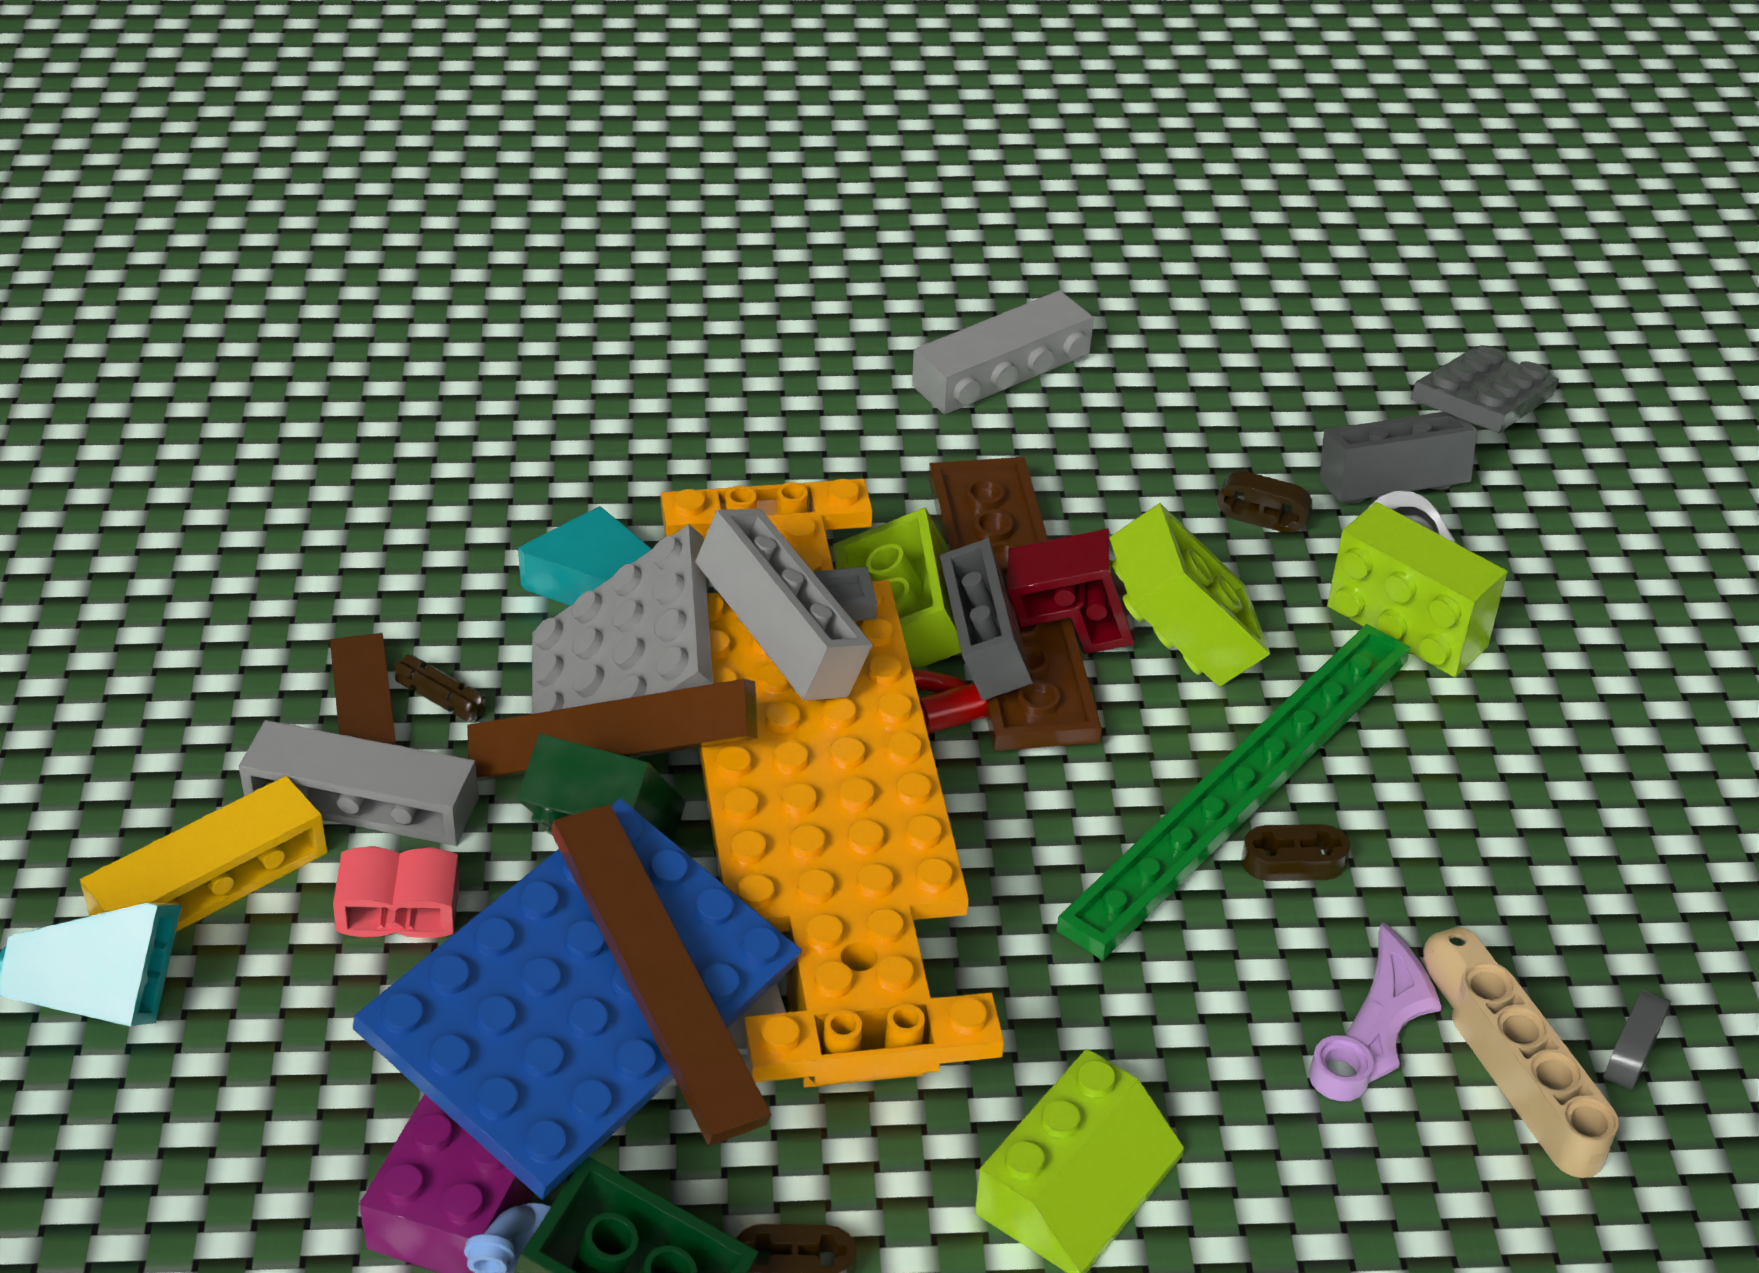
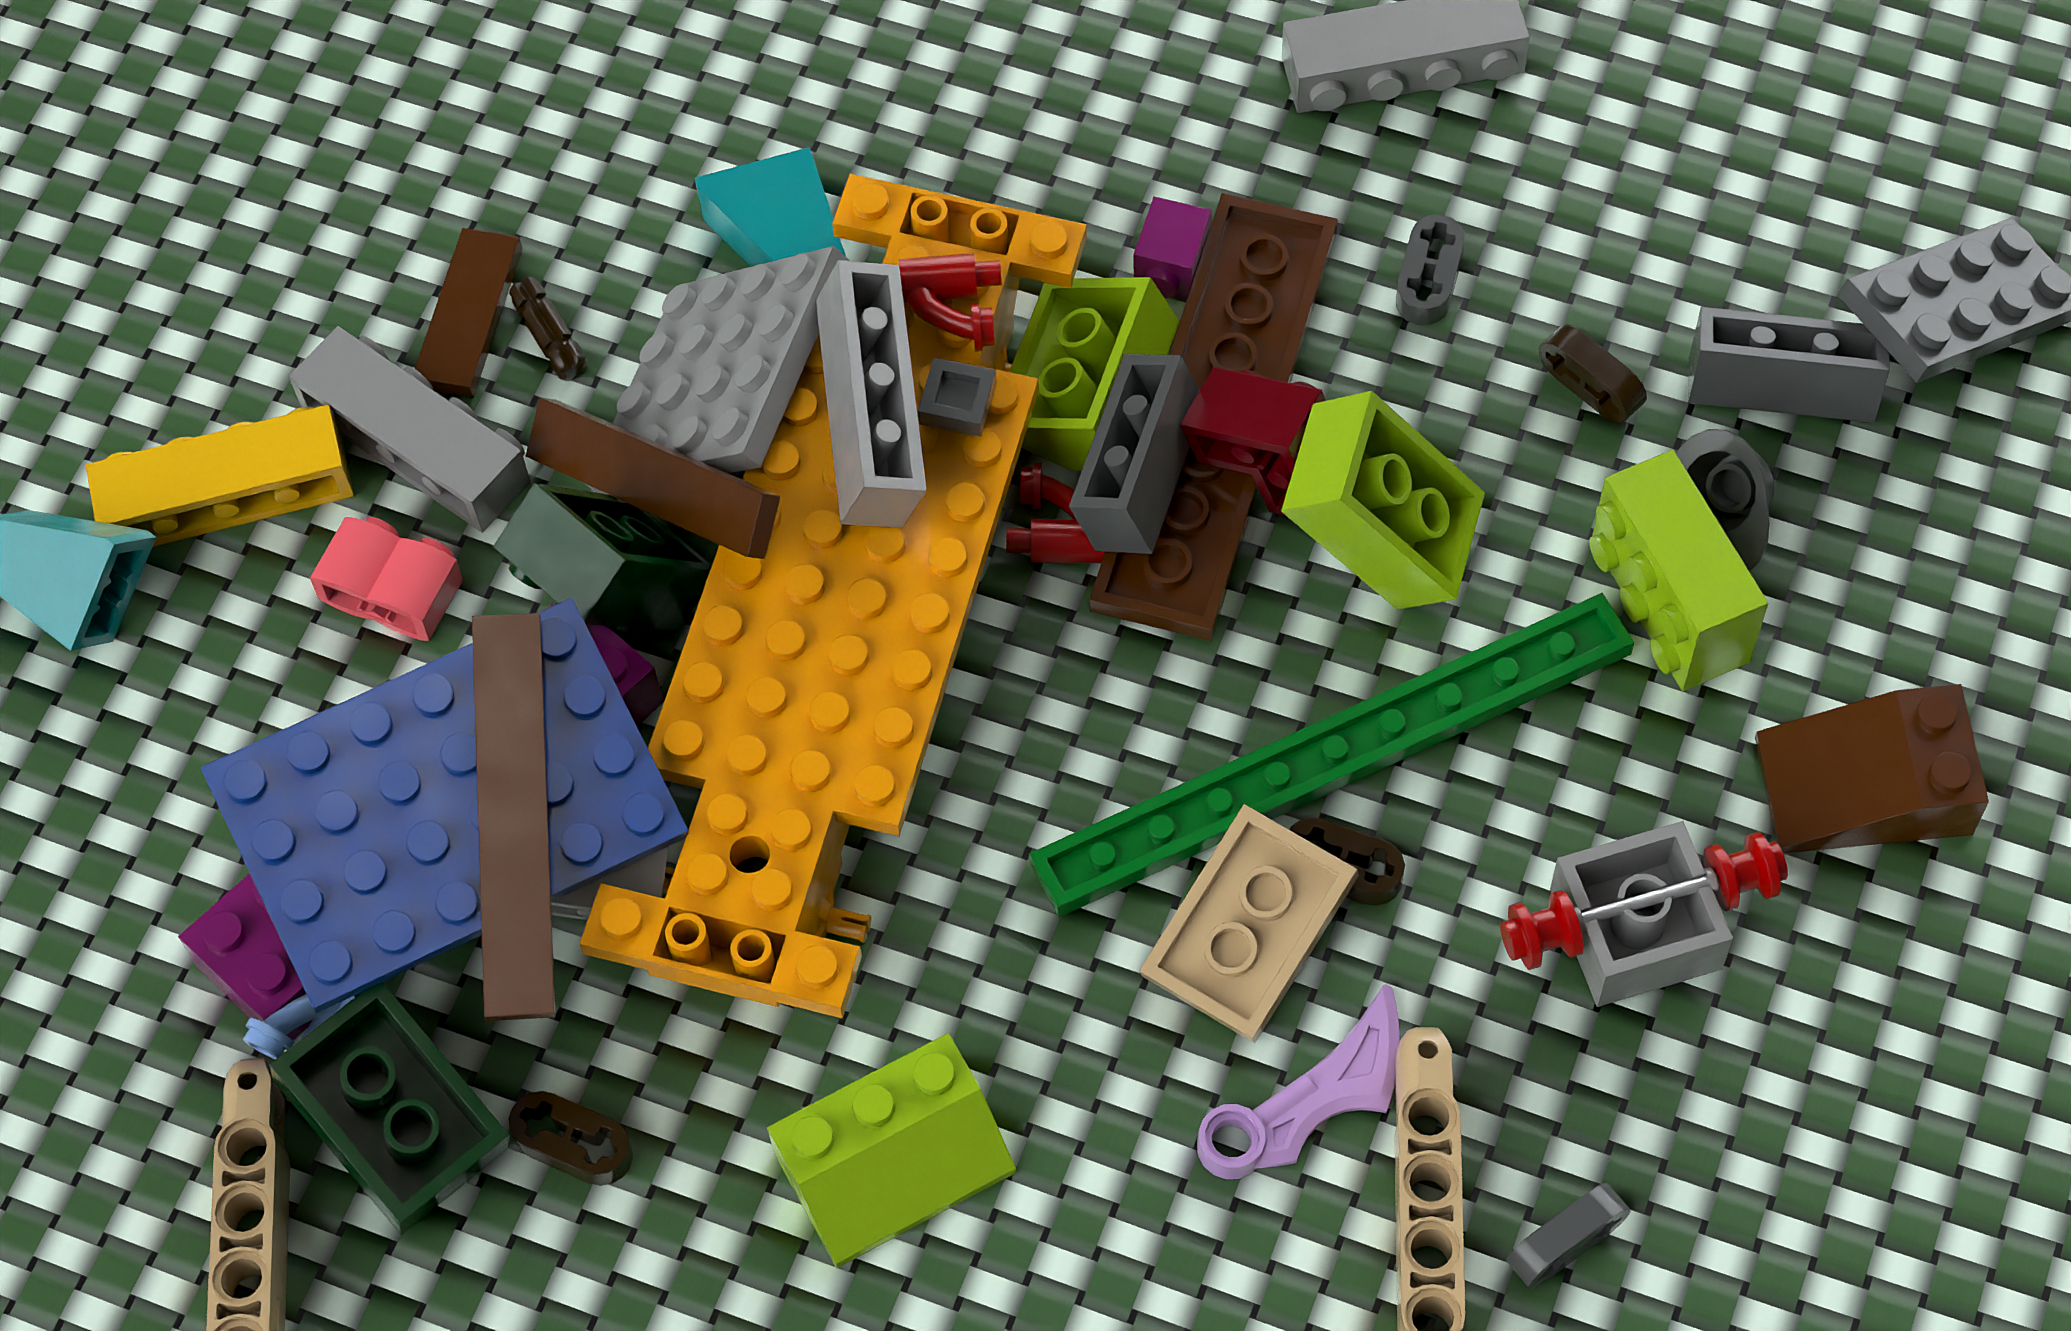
camera: 30 degrees right, 20 degrees up
none -> red plant [899,253,1002,352]
none -> magenta brick [1133,196,1212,300]
none -> tan plate [1139,804,1359,1043]
none -> dark grey beam [1396,214,1465,325]
none -> light grey brick [1500,821,1788,1007]
none -> reddish brown slope [1755,684,1989,854]

